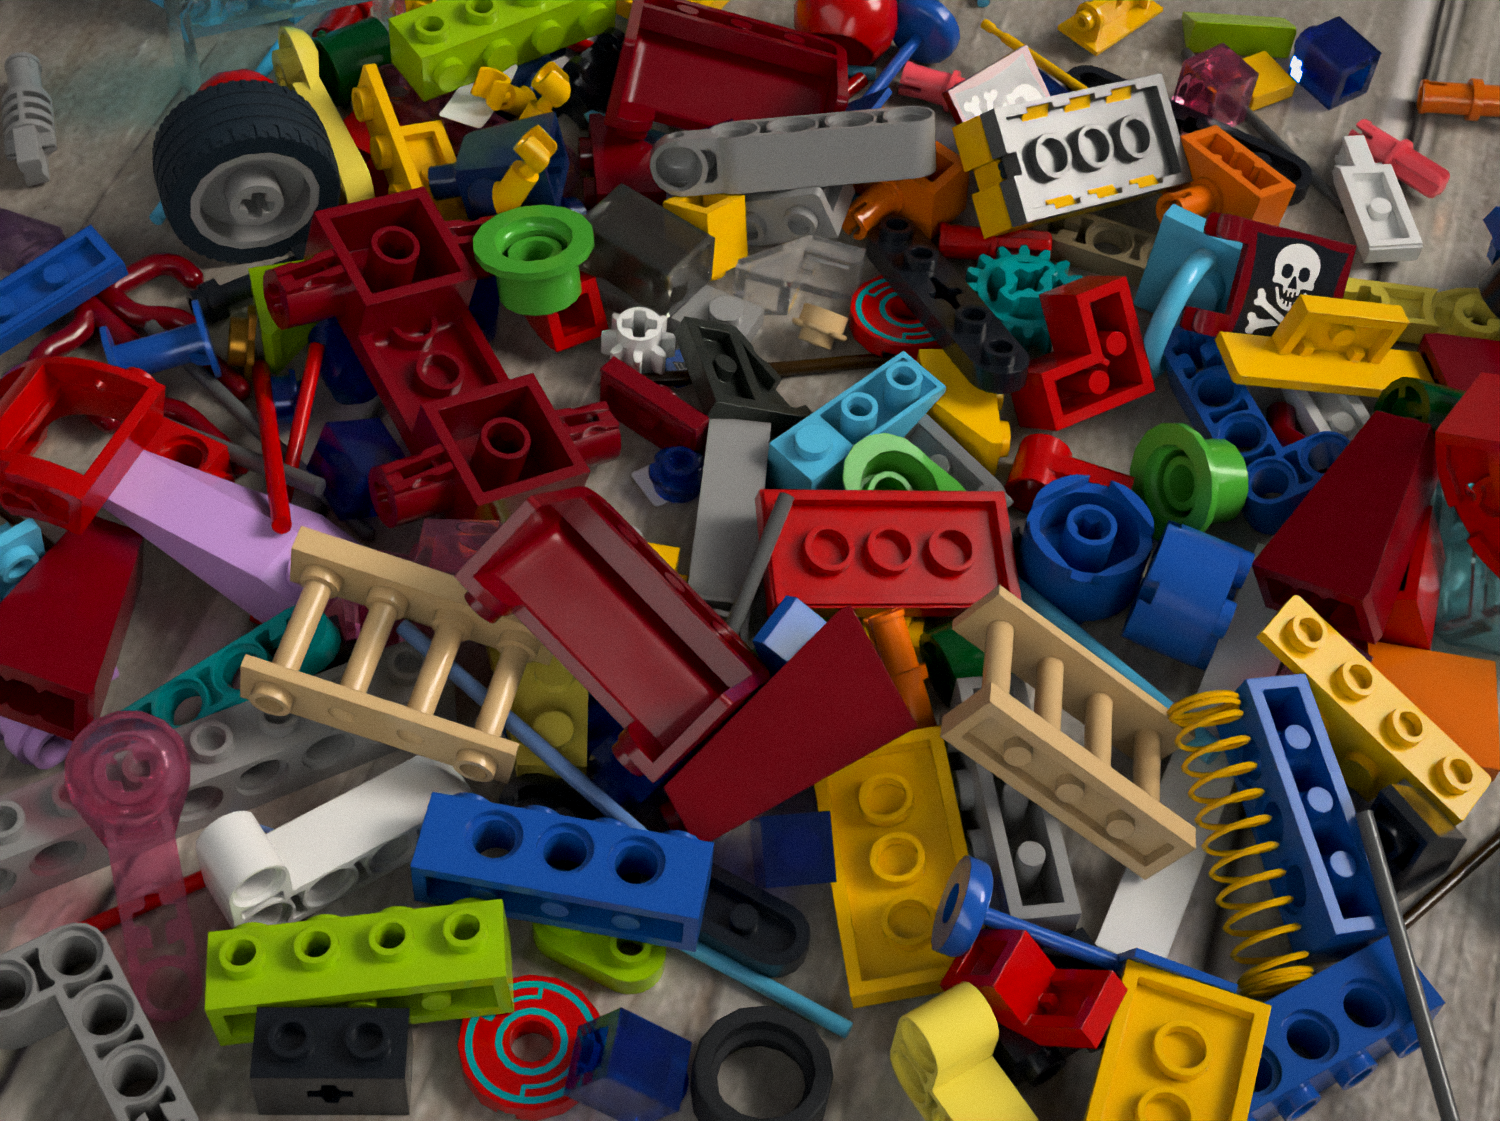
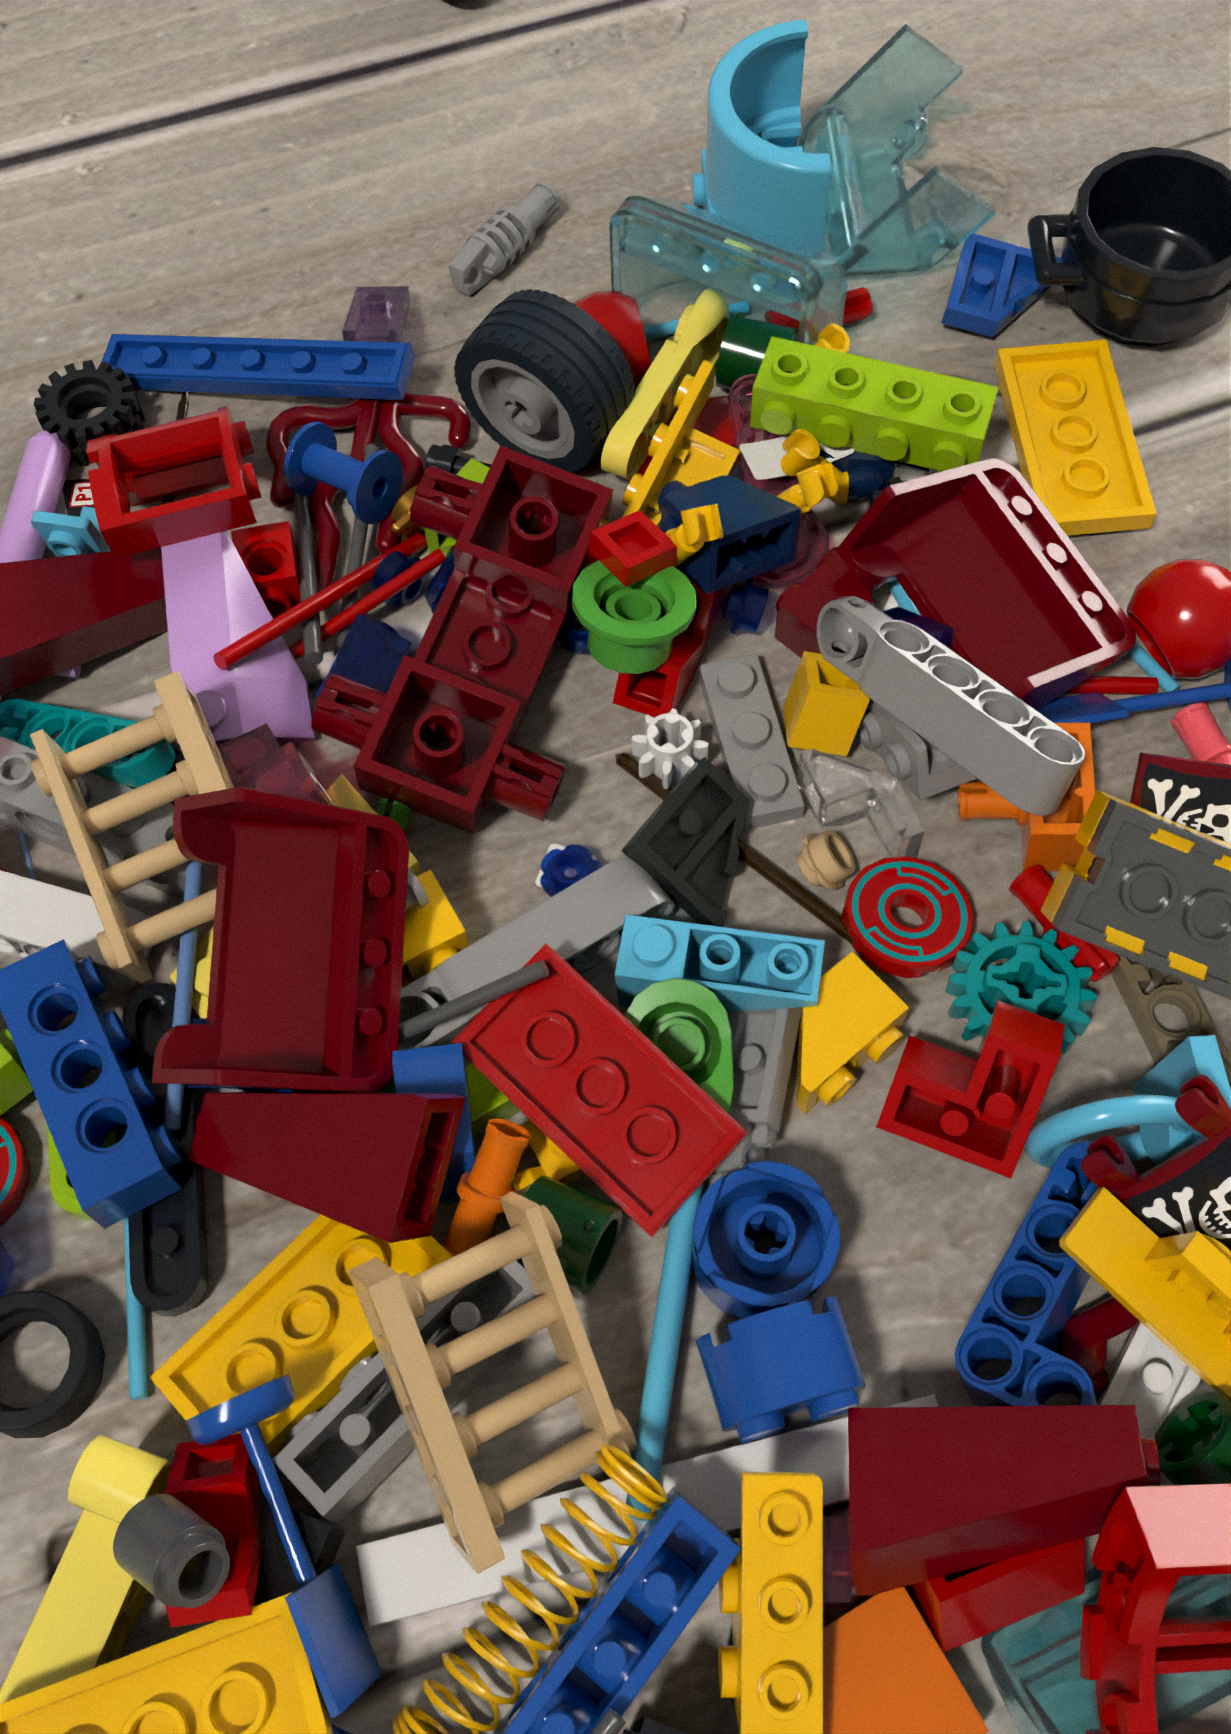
camera: 60 degrees right, 10 degrees up
clear smoke brick [580,183,715,319] -> none
dark red plate [600,356,709,469] -> none
clear blue brick [750,811,837,888] -> none
black piece [865,216,1030,394] -> none
red piece [1004,433,1135,514] -> none
bright green piece [1130,423,1248,541] -> none
none -> flat silver brick [113,1494,230,1608]
none -> red tile [589,510,677,587]

